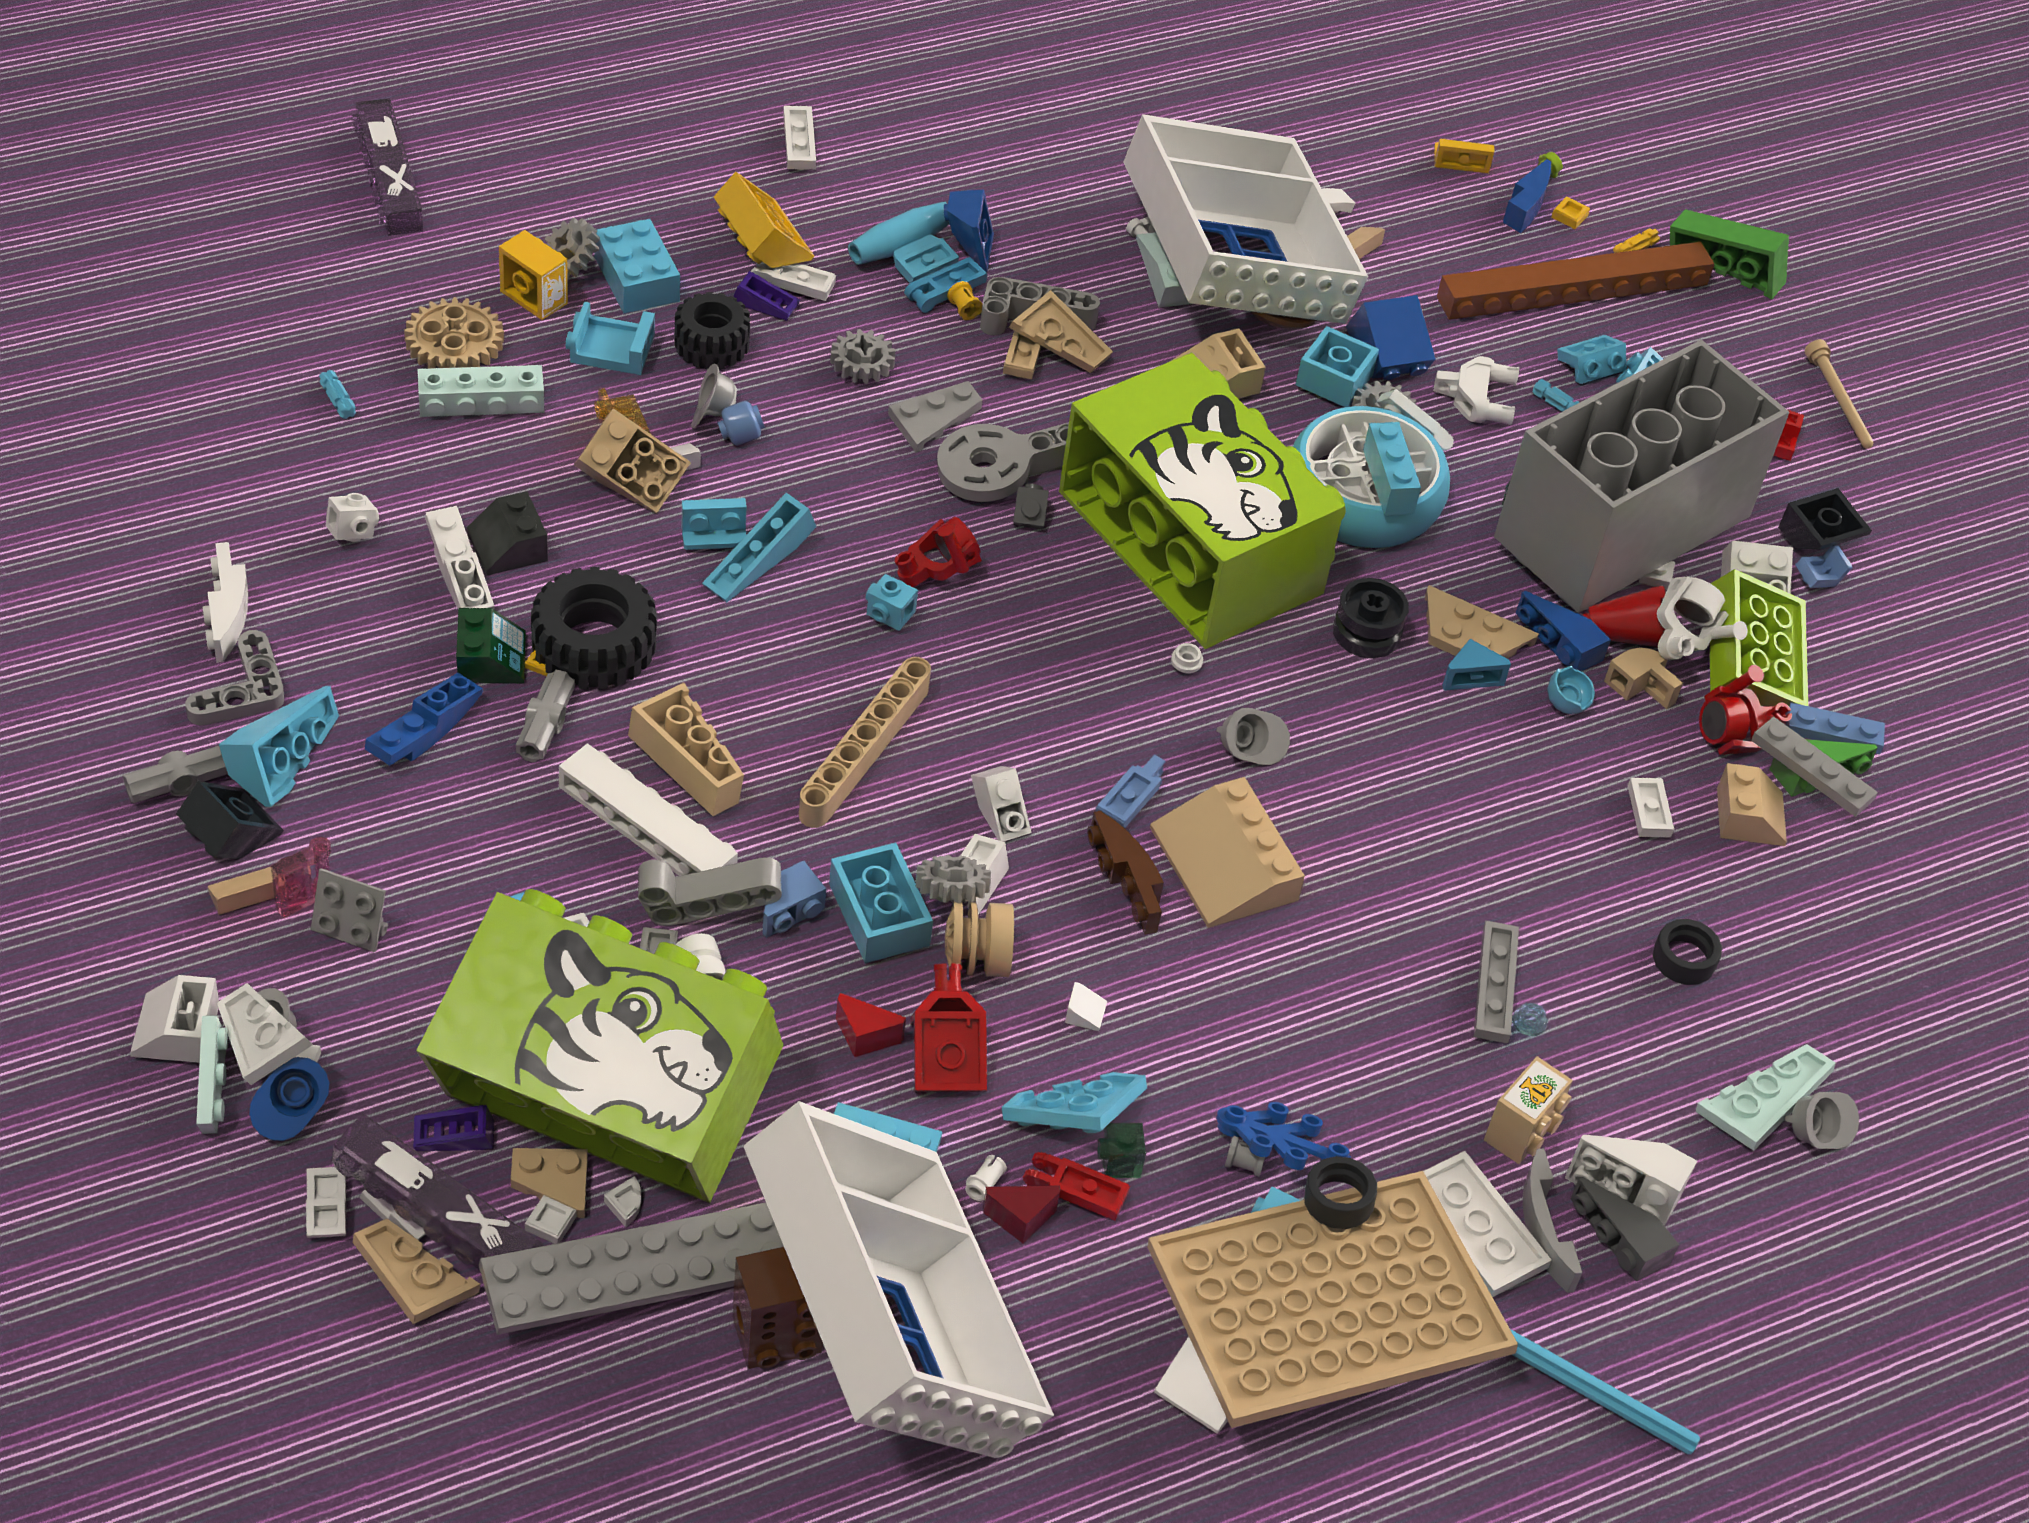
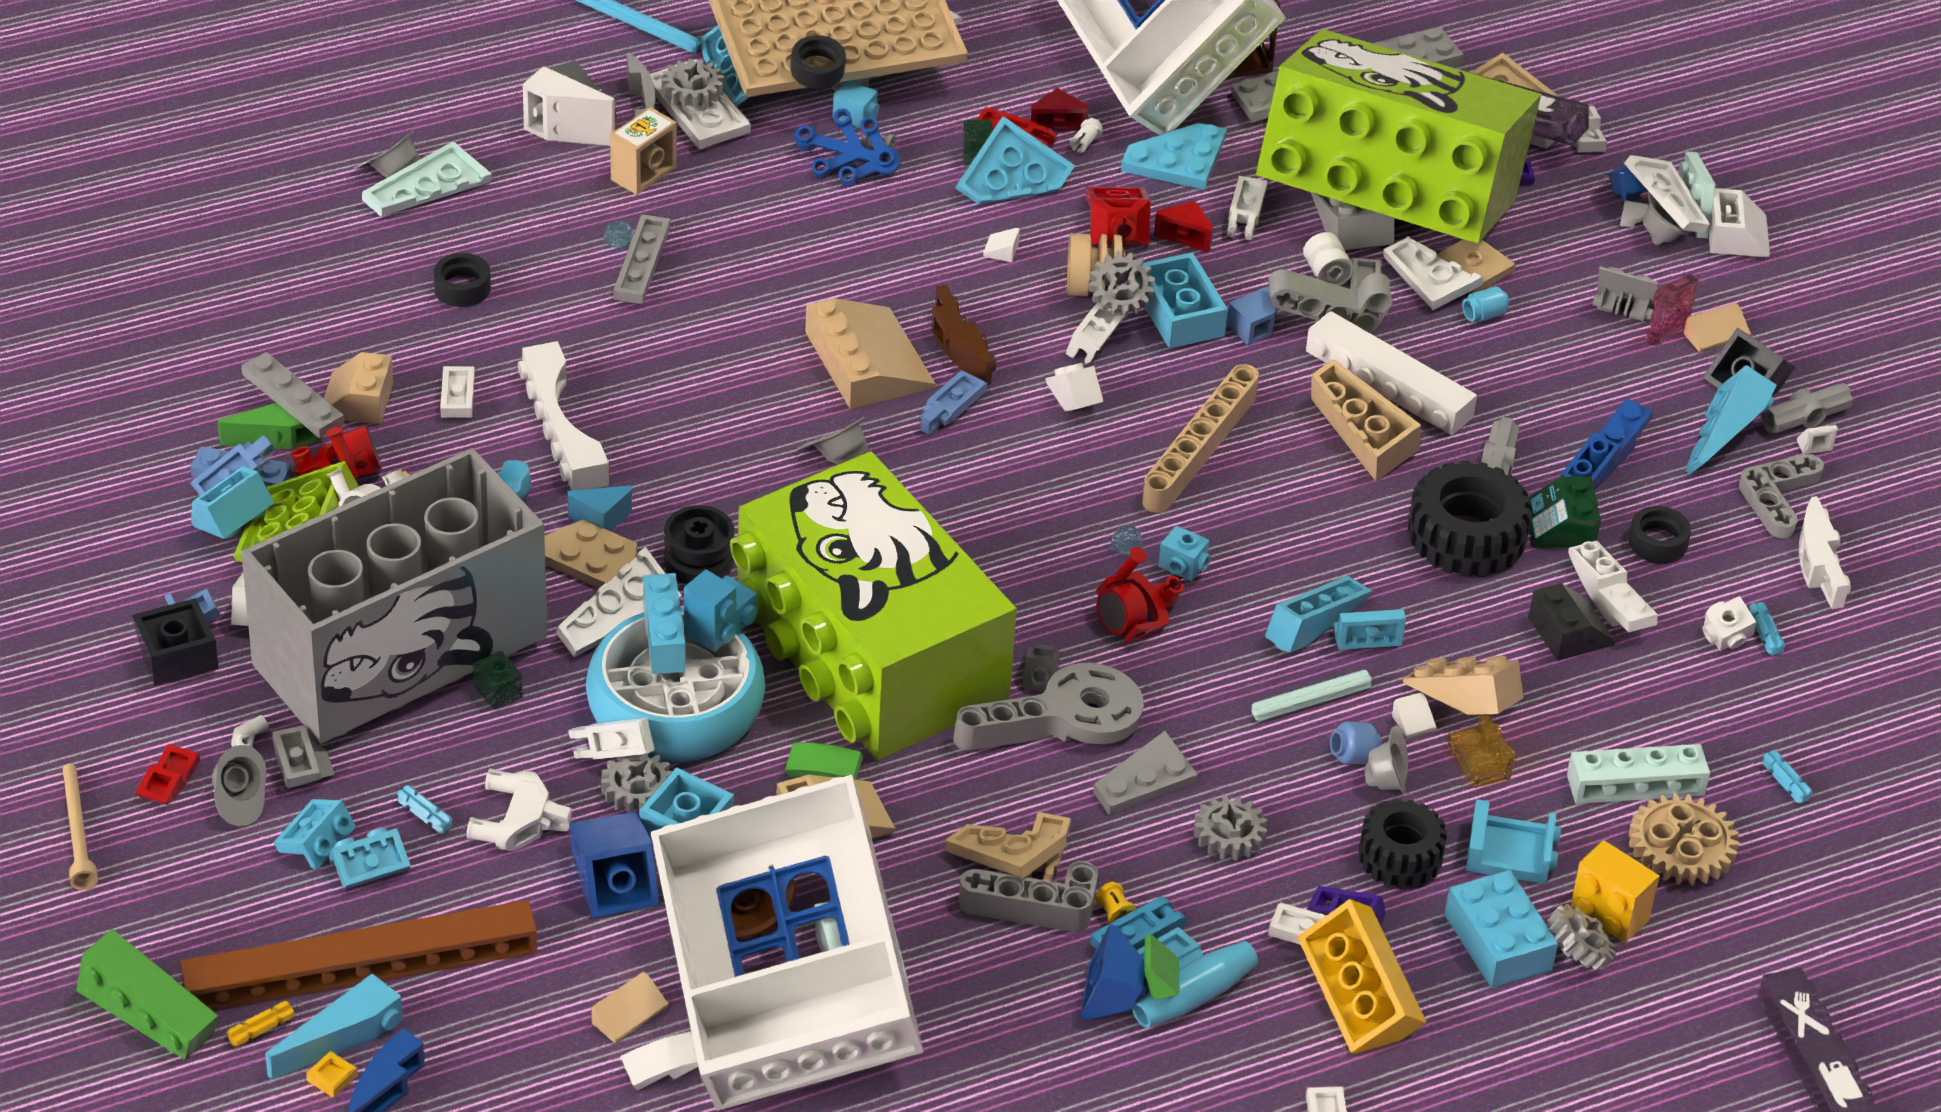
camera: 175 degrees left, 5 degrees down
none -> medium blue hinge [190,435,276,496]
none -> medium azure slope [191,466,274,539]
none -> medium azure slope [265,974,403,1080]
none -> white arch [518,341,609,491]
none -> white wing [556,547,682,657]
none -> light grey gear [661,58,724,108]
none -> dark azure brick [684,569,758,652]
none -> clear light blue plate [1111,525,1143,554]
none -> bright green slope [1144,934,1179,1000]
none -> white hinge [1227,176,1268,240]
none -> light aqua axle [1251,670,1372,721]
none -> black tyre [1629,506,1691,564]
none -> medium azure axle [1749,602,1785,656]
none -> white slope [1797,425,1838,454]

